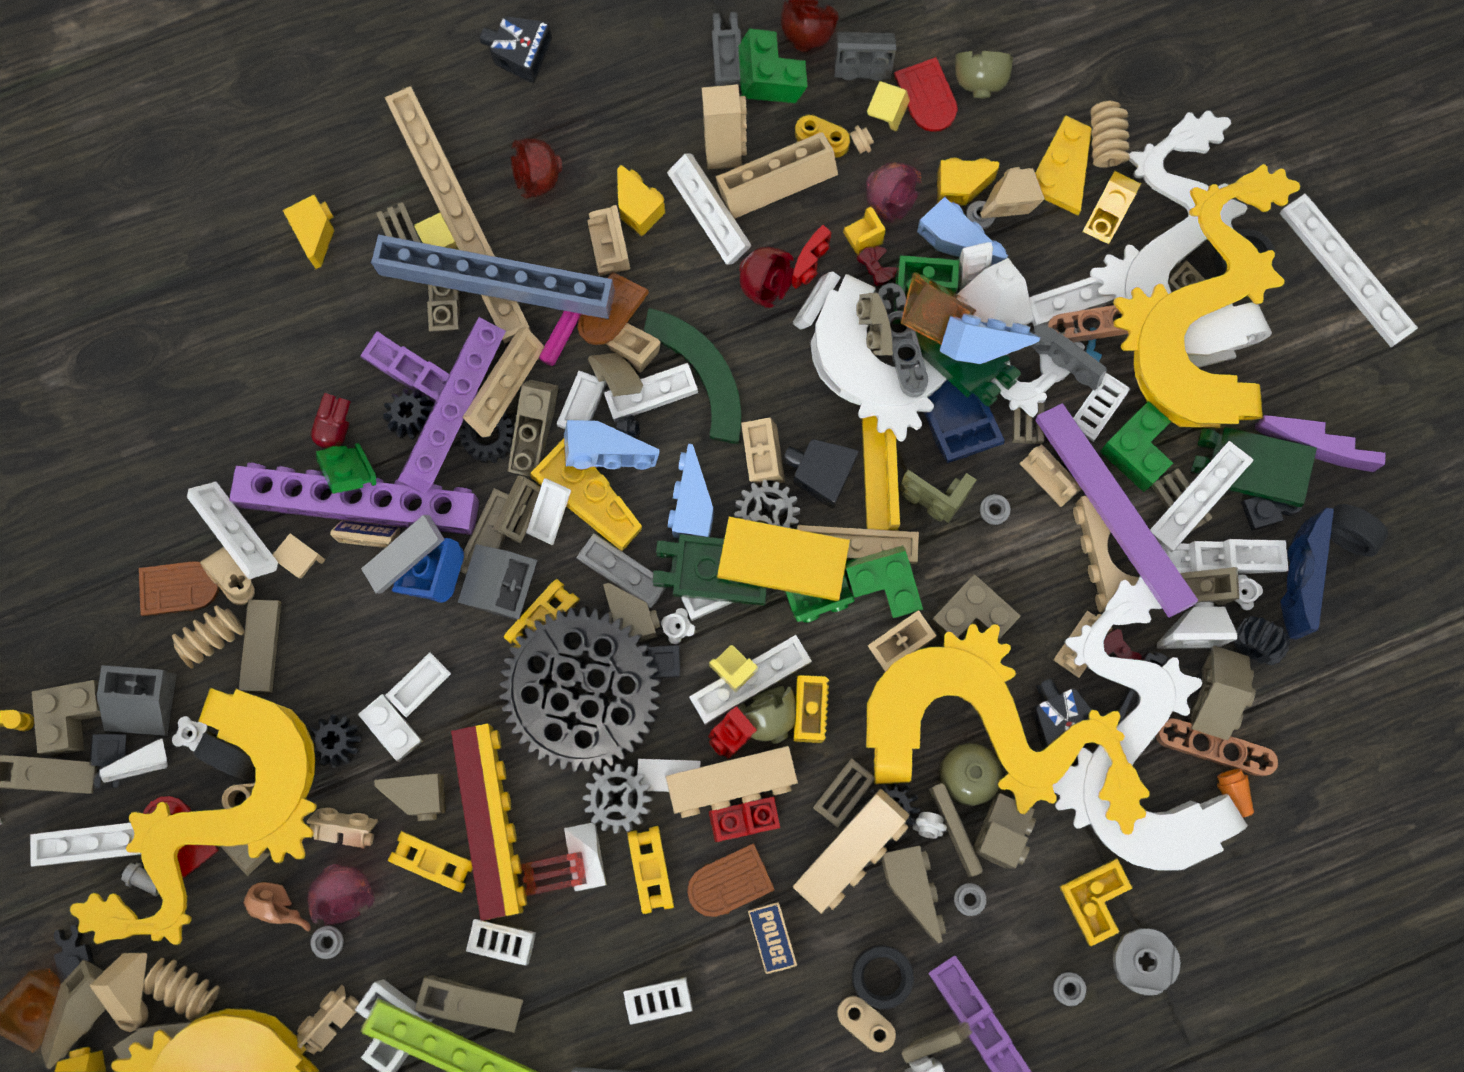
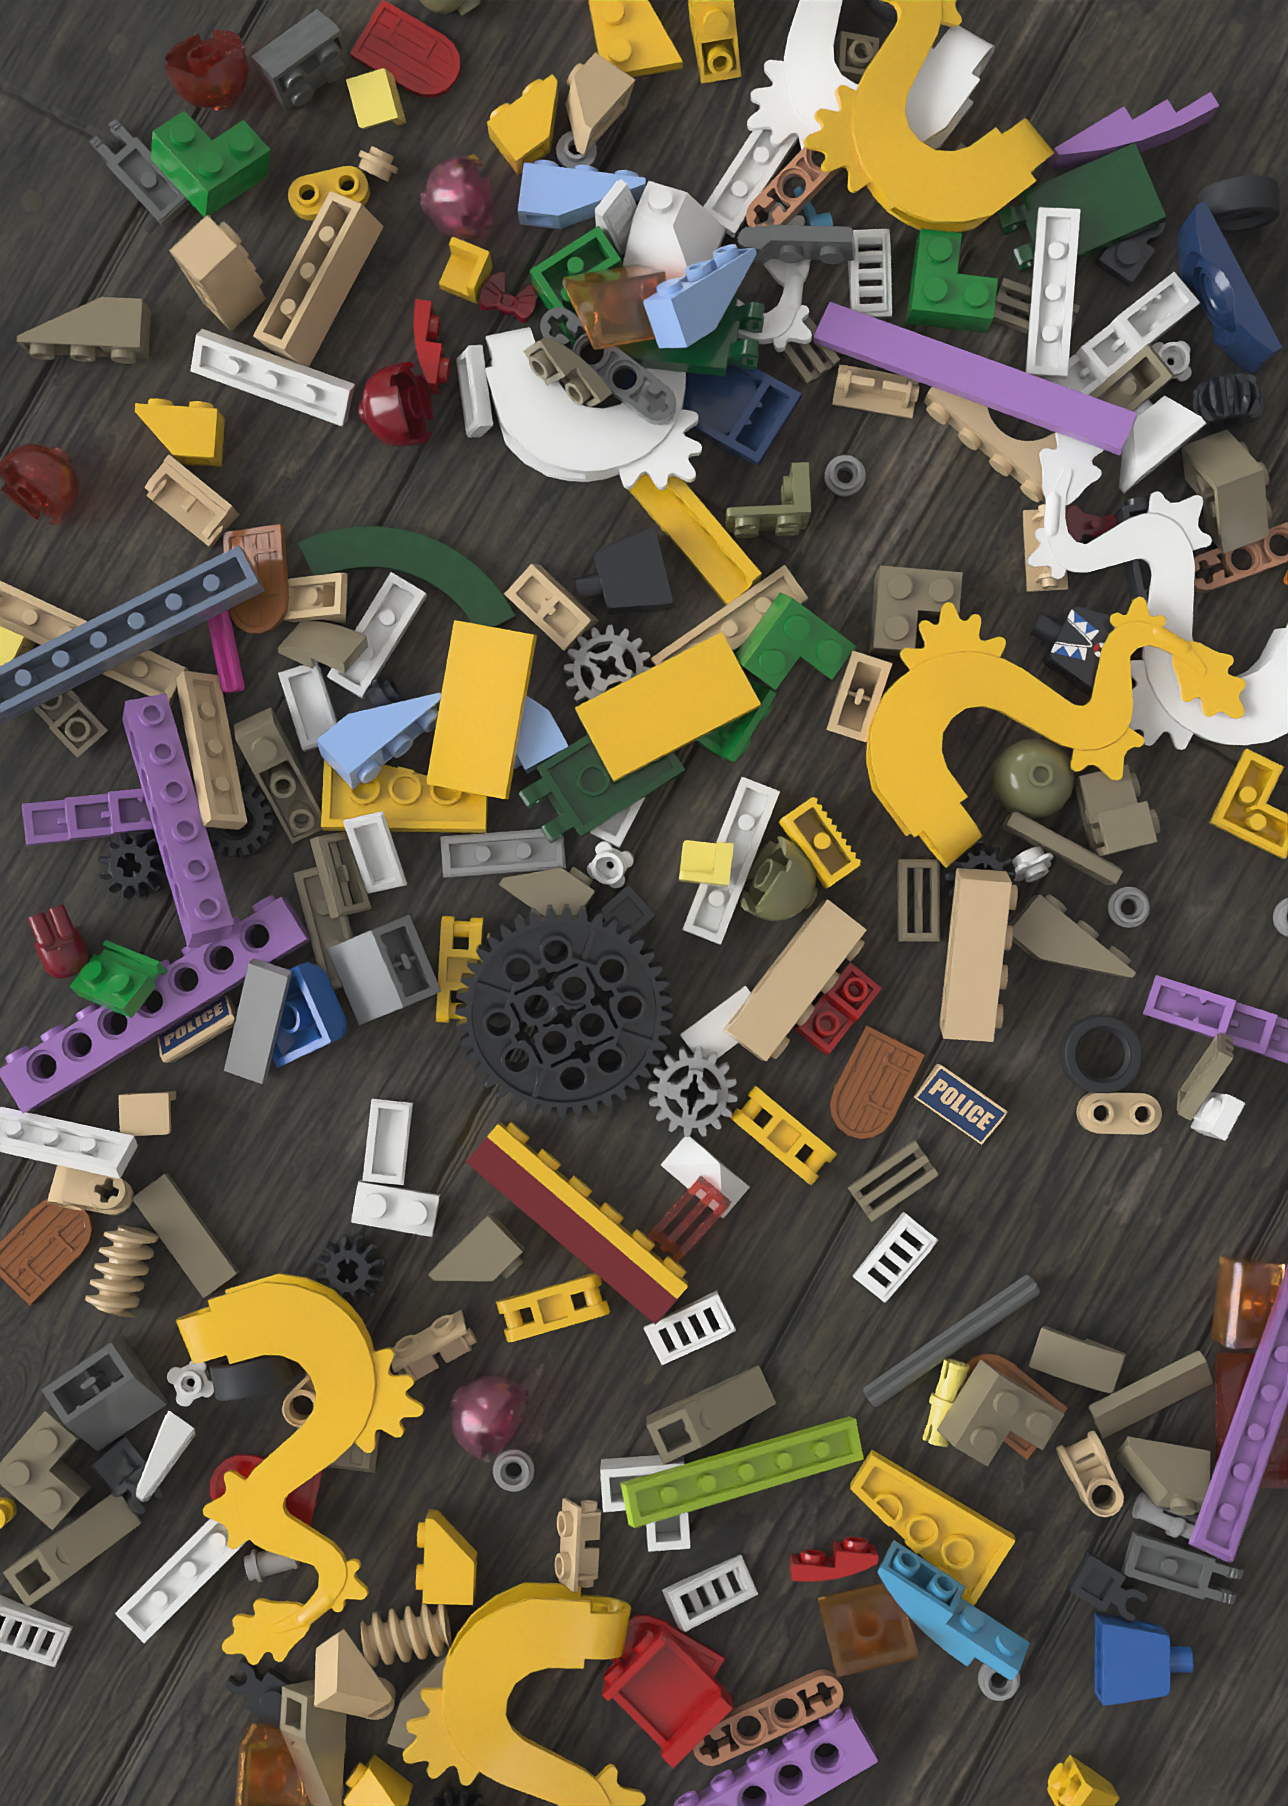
camera: 40 degrees left, 10 degrees up
nougat piece [244,882,311,931] -> none
red slope [708,706,757,759] -> none
none -> dark tan slope [17,297,151,364]
none -> yellow slope [416,1509,477,1605]
none -> yellow tile [426,620,537,799]
none -> dark tan tile [847,1140,939,1222]

